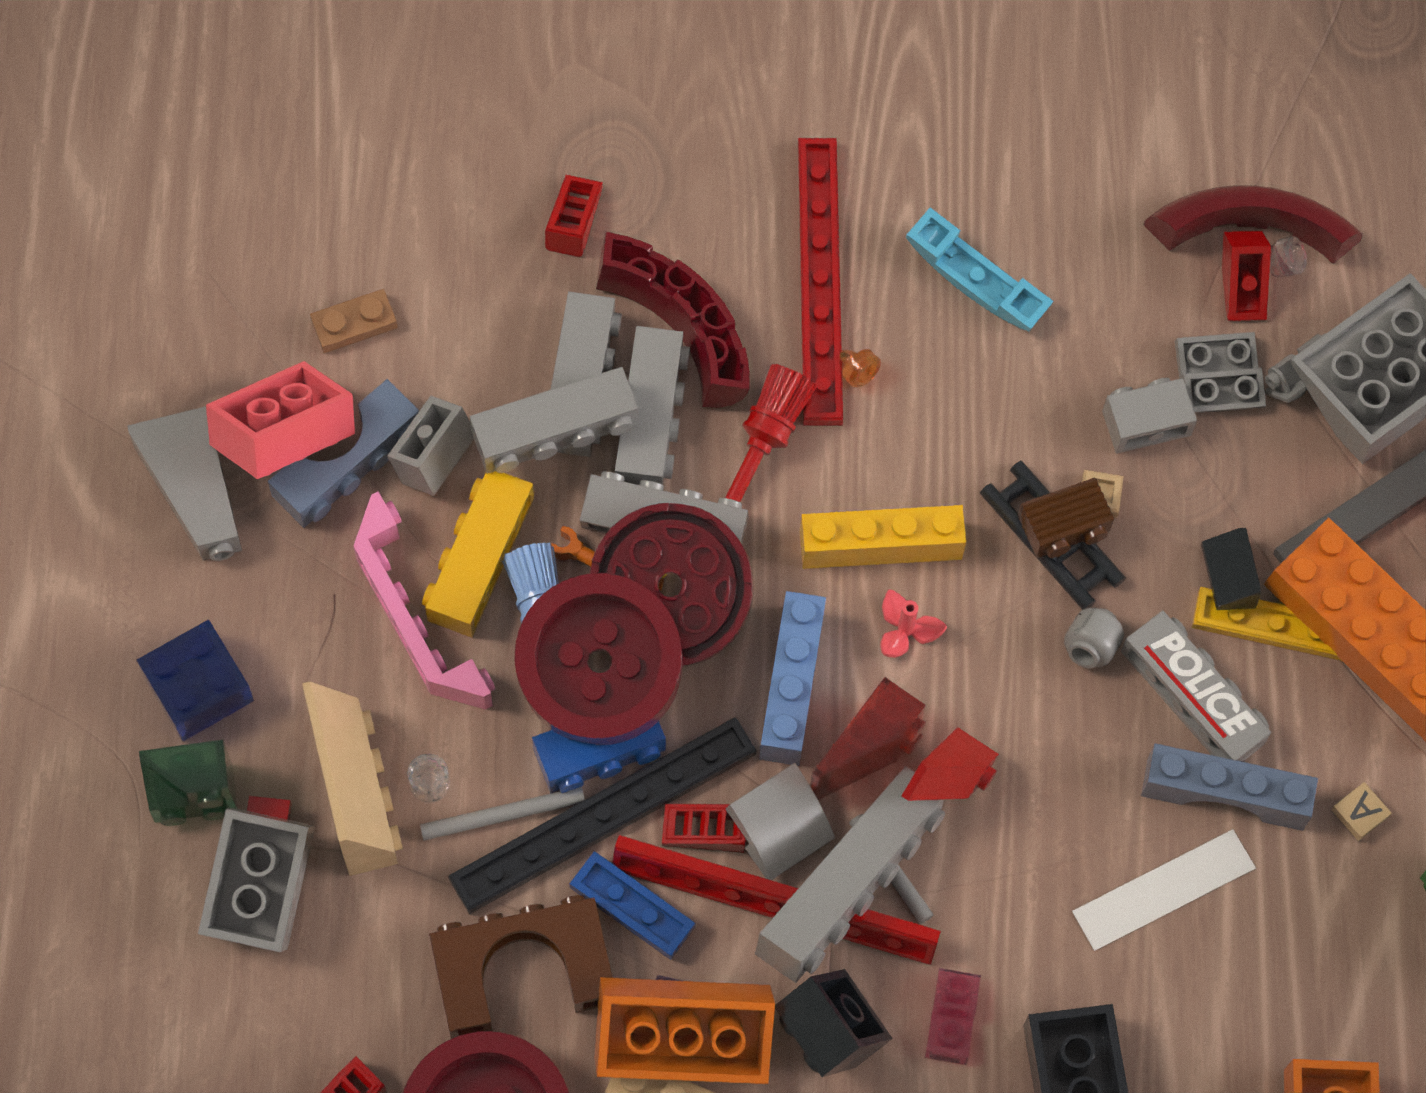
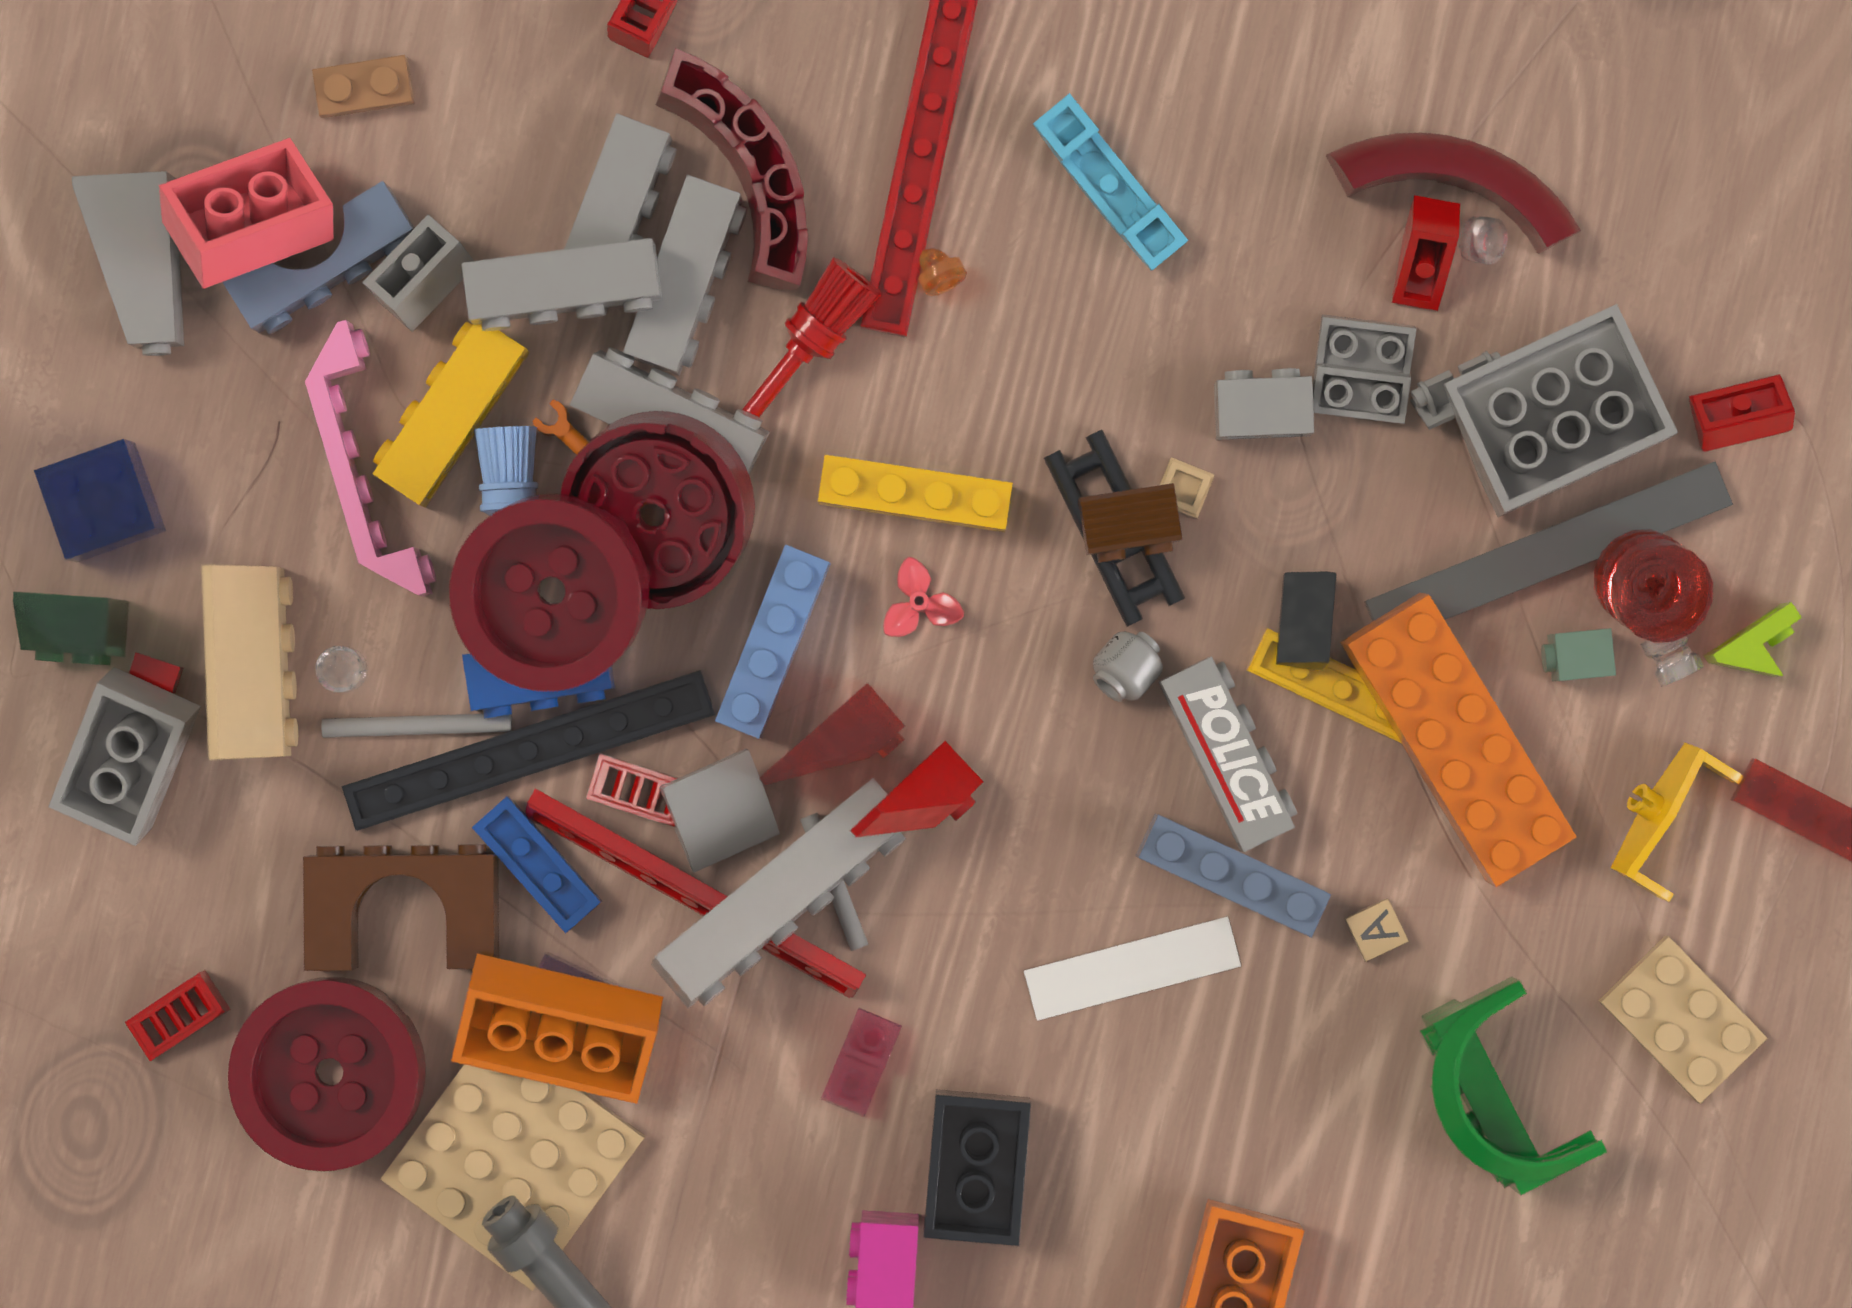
camera: 15 degrees right, 20 degrees up
black brick [775,969,893,1077] -> none

